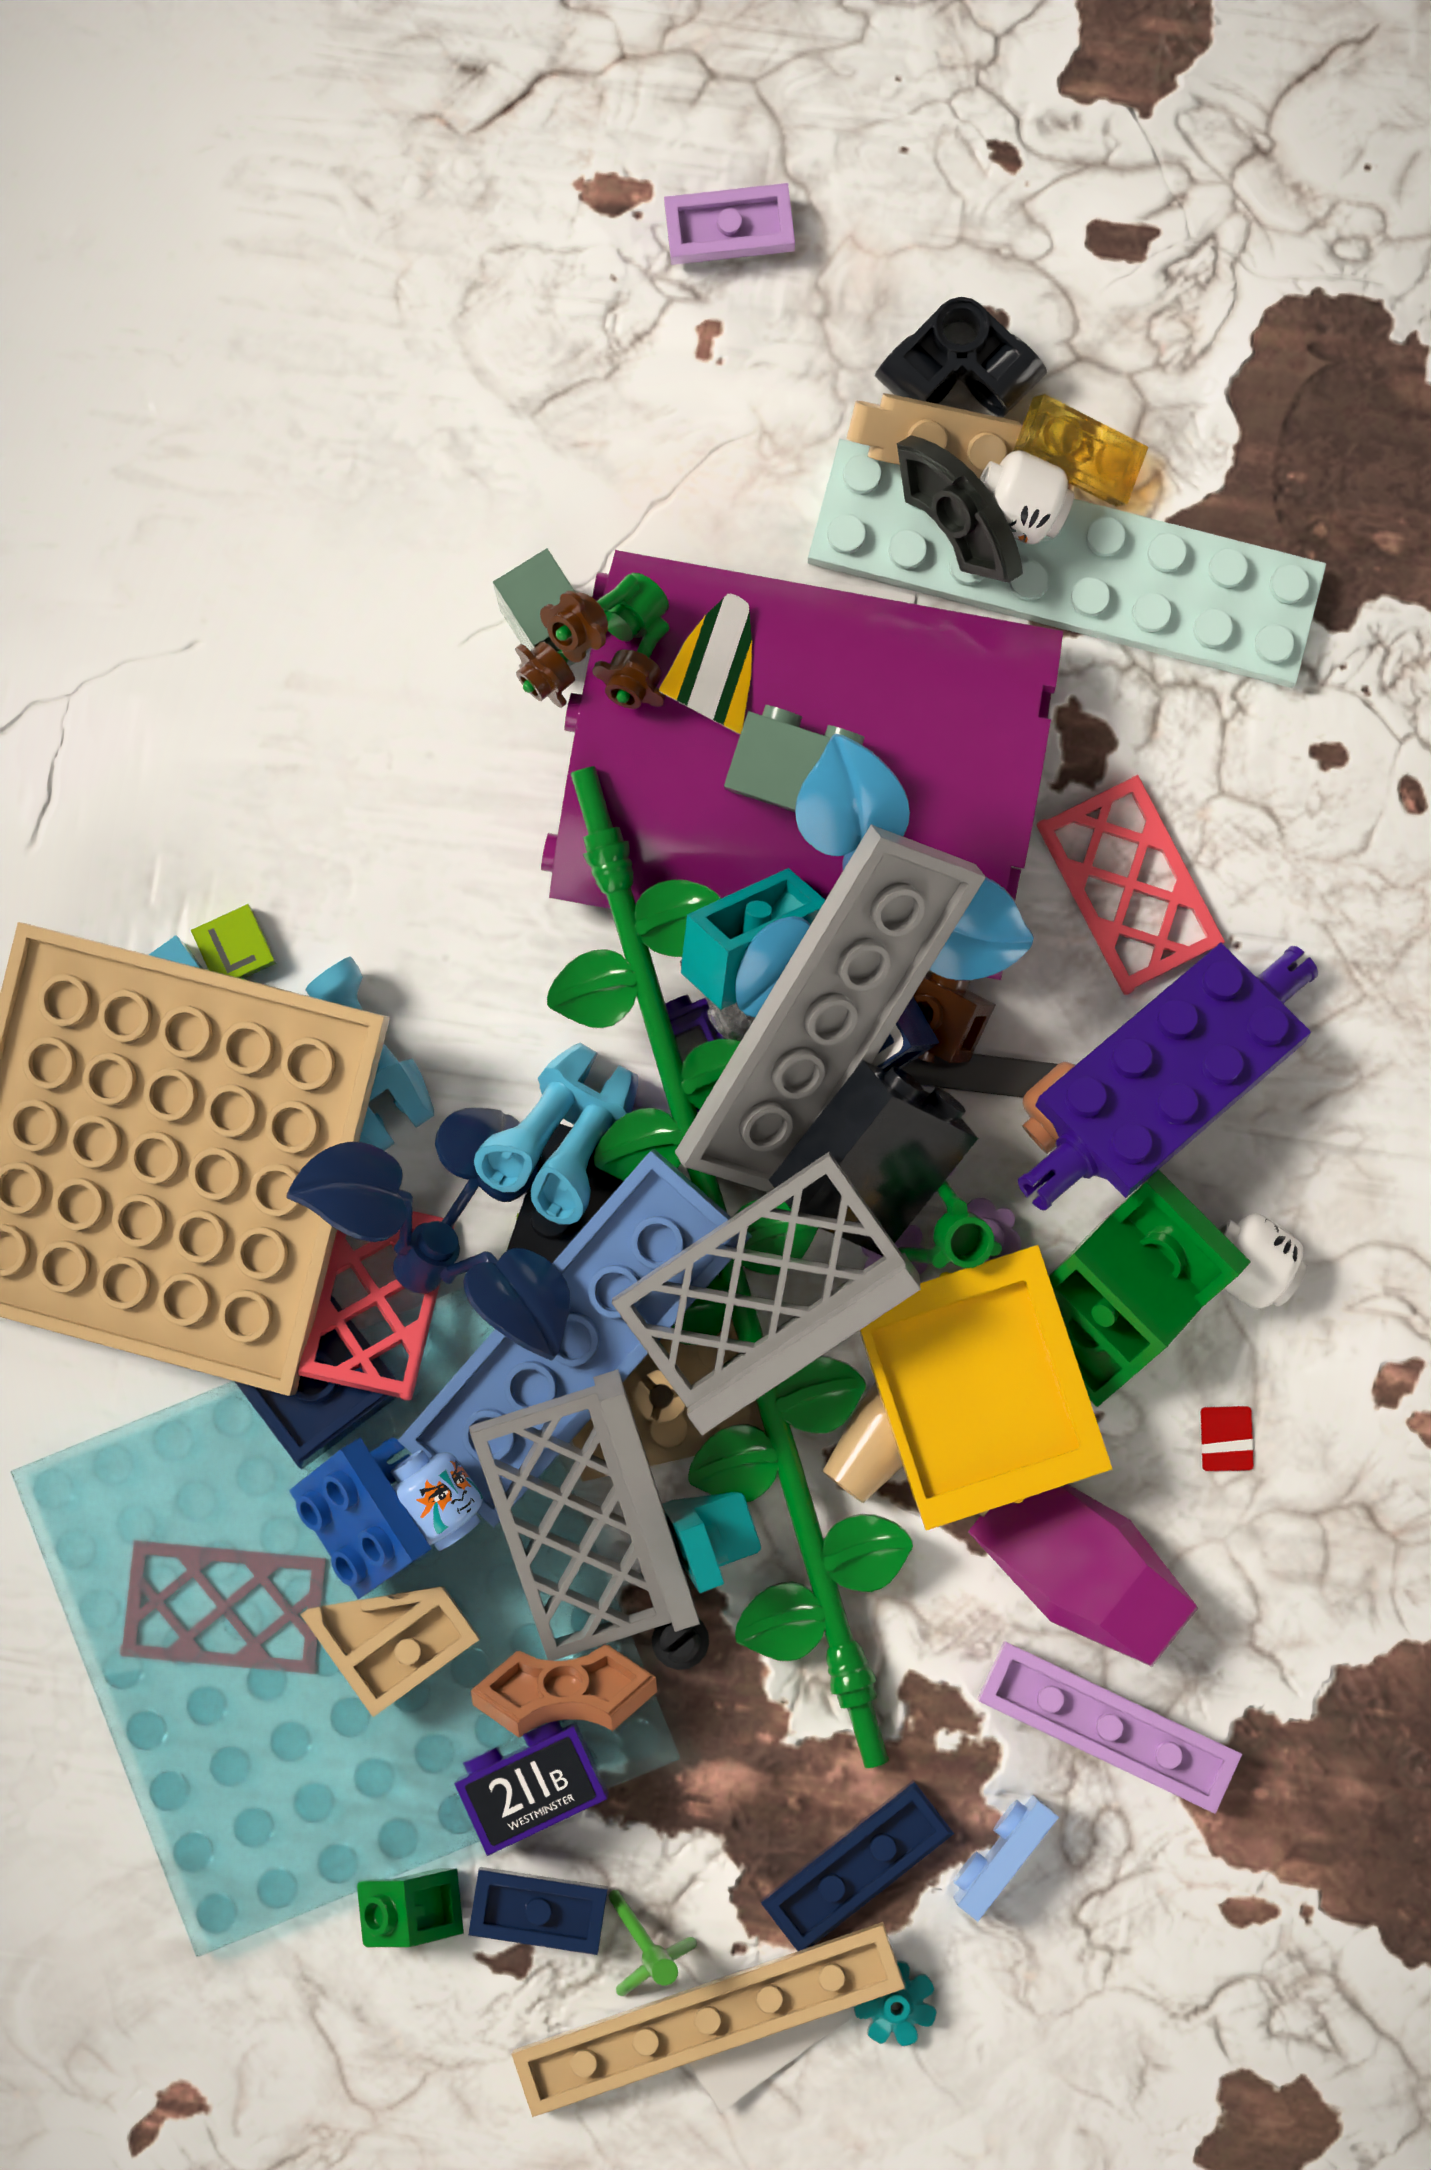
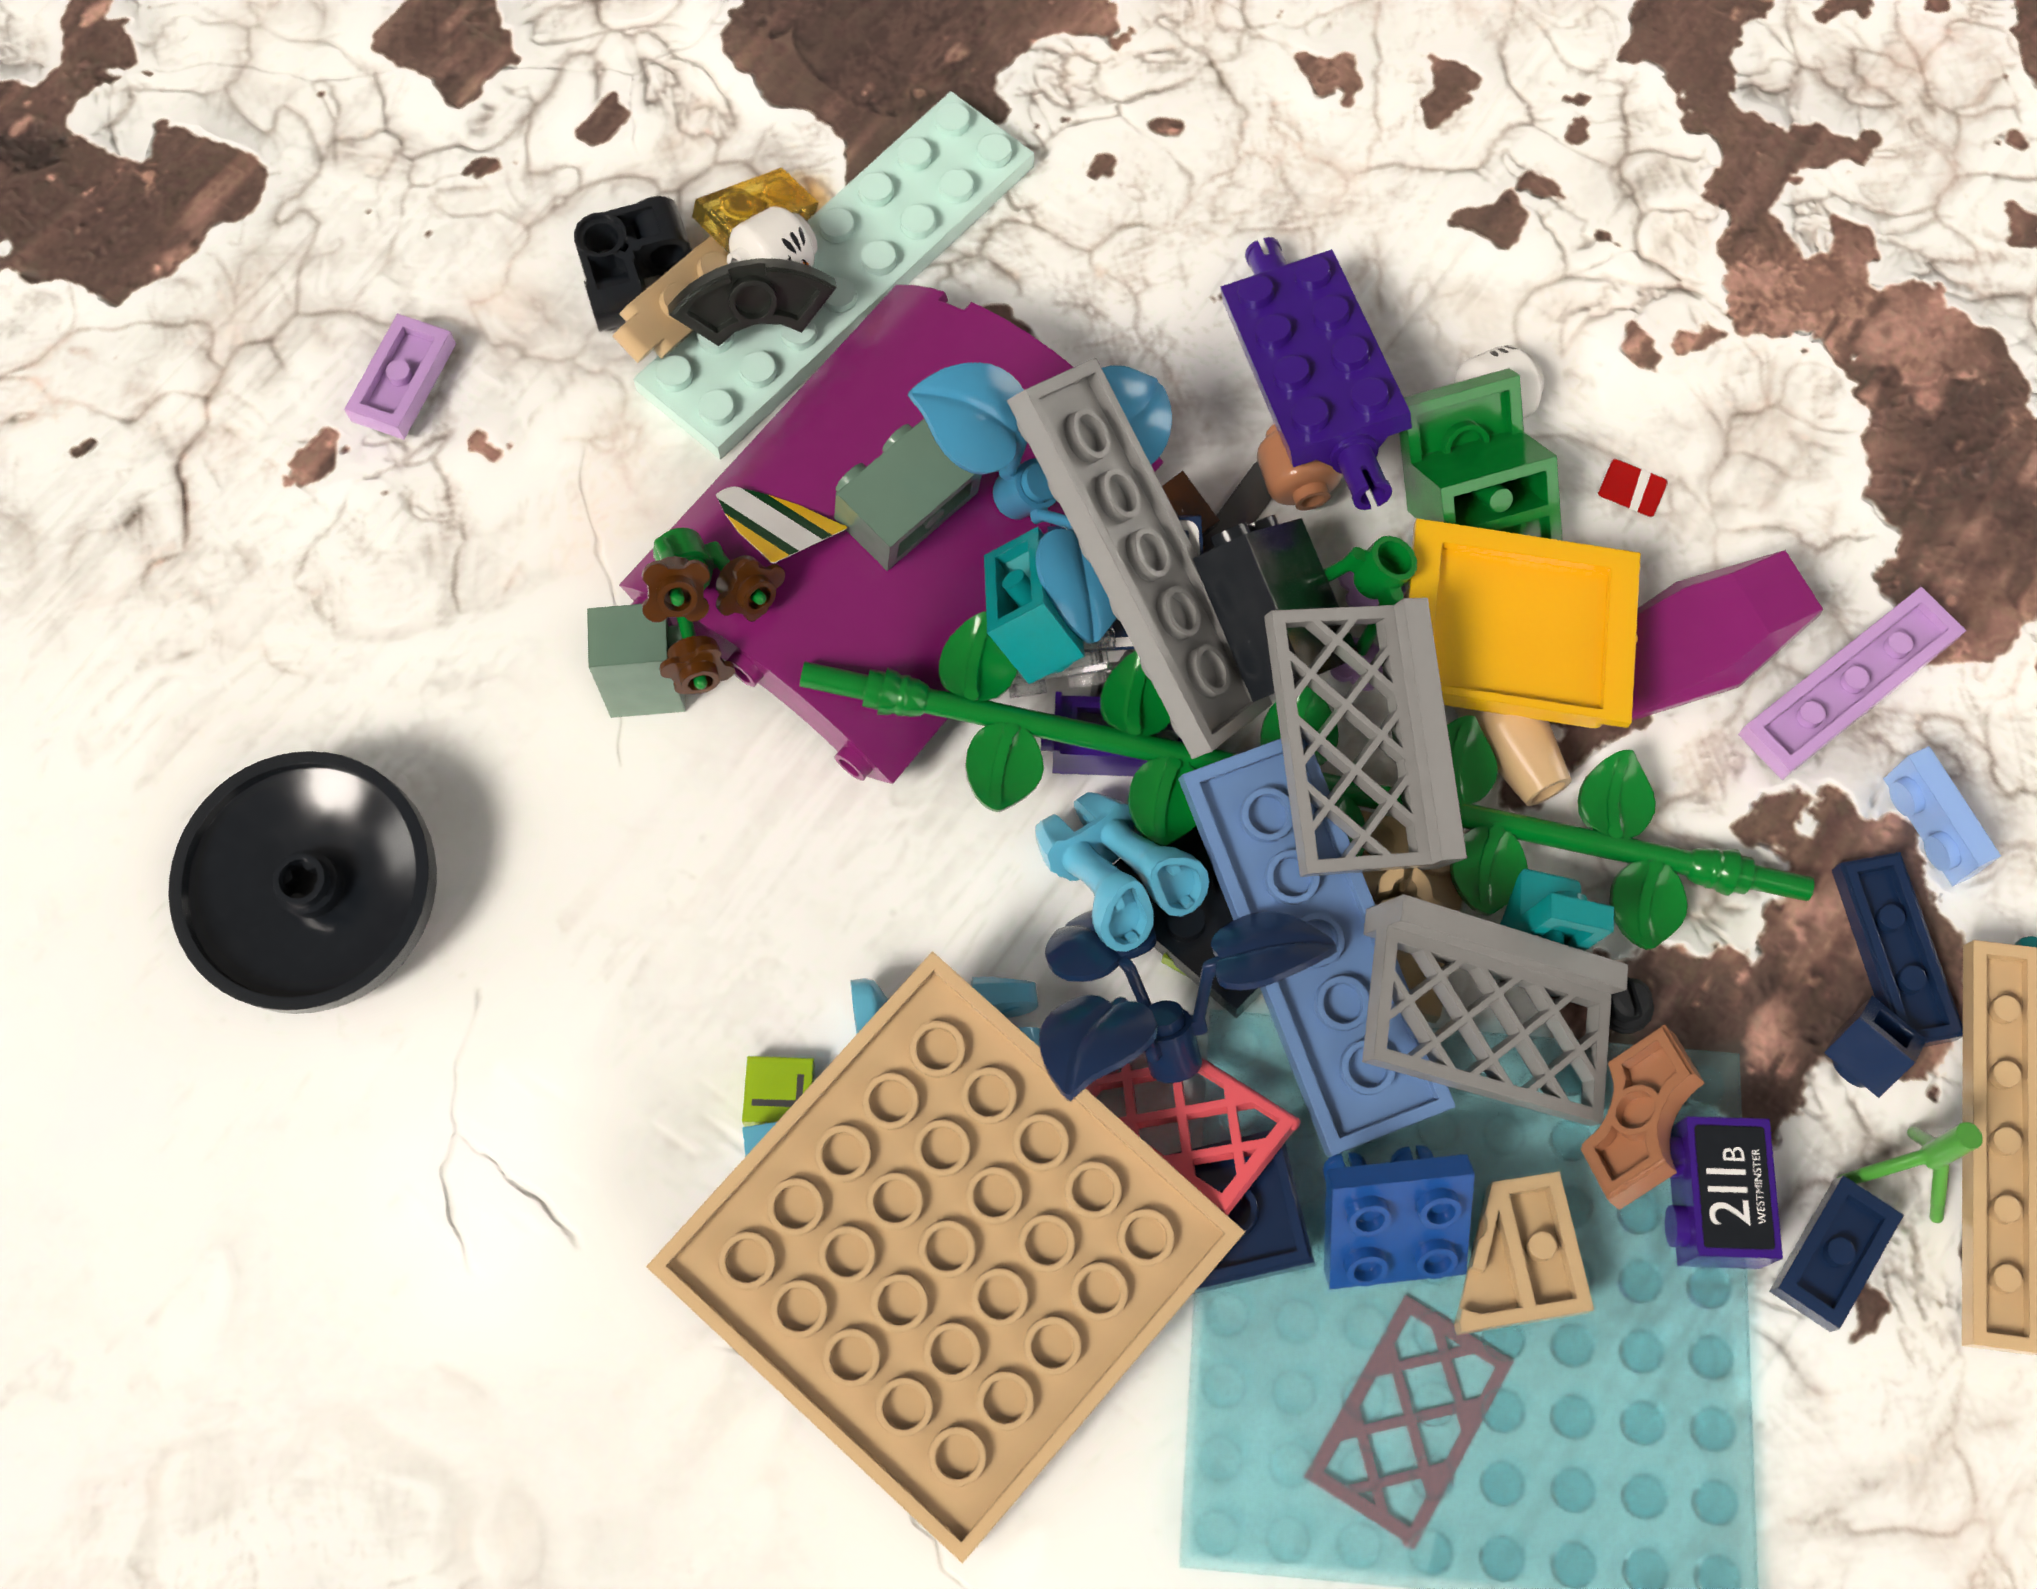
camera: 65 degrees left, 15 degrees down
green bracket [357,1868,464,1948] -> none
light blue head [390,1449,483,1551] -> none
coral window [1036,775,1225,995] -> none
none -> black dish [168,751,437,1014]
none -> dark blue plate [1824,995,1927,1098]

